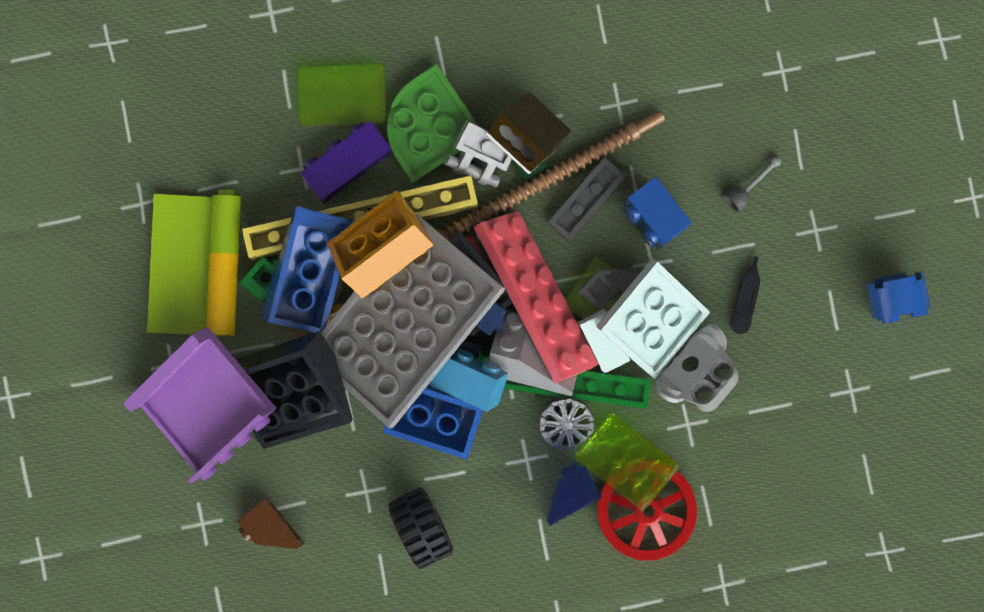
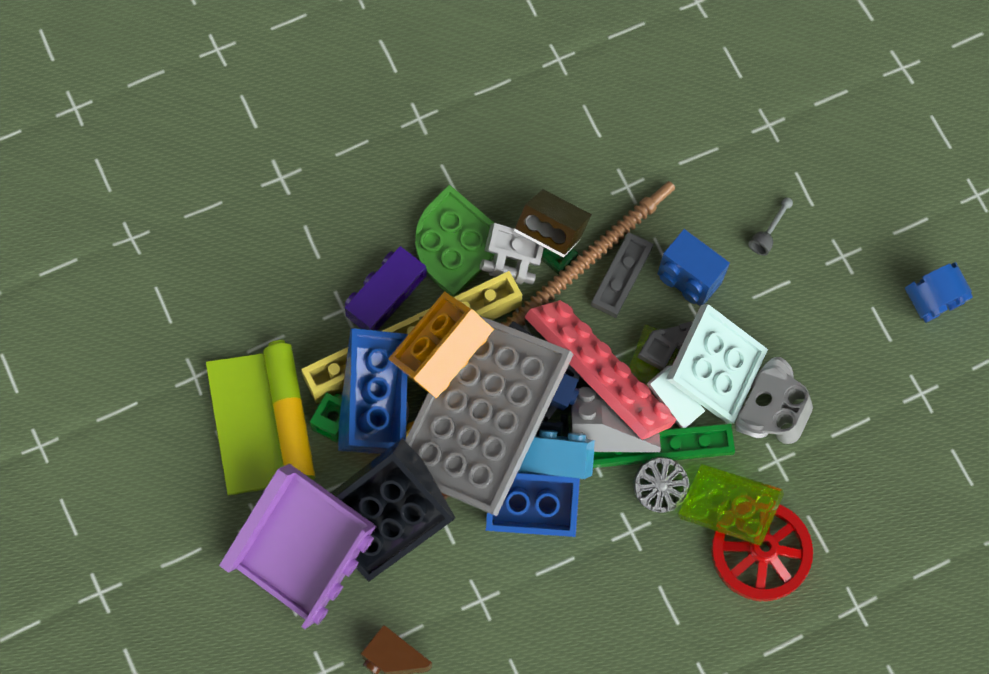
camera: 15 degrees left, 15 degrees down
clear neon green plate [297,64,387,126] -> none
black tyre [388,487,453,569] -> none
clear blue slope [545,462,602,526] -> none
black piece [731,256,760,334] -> none

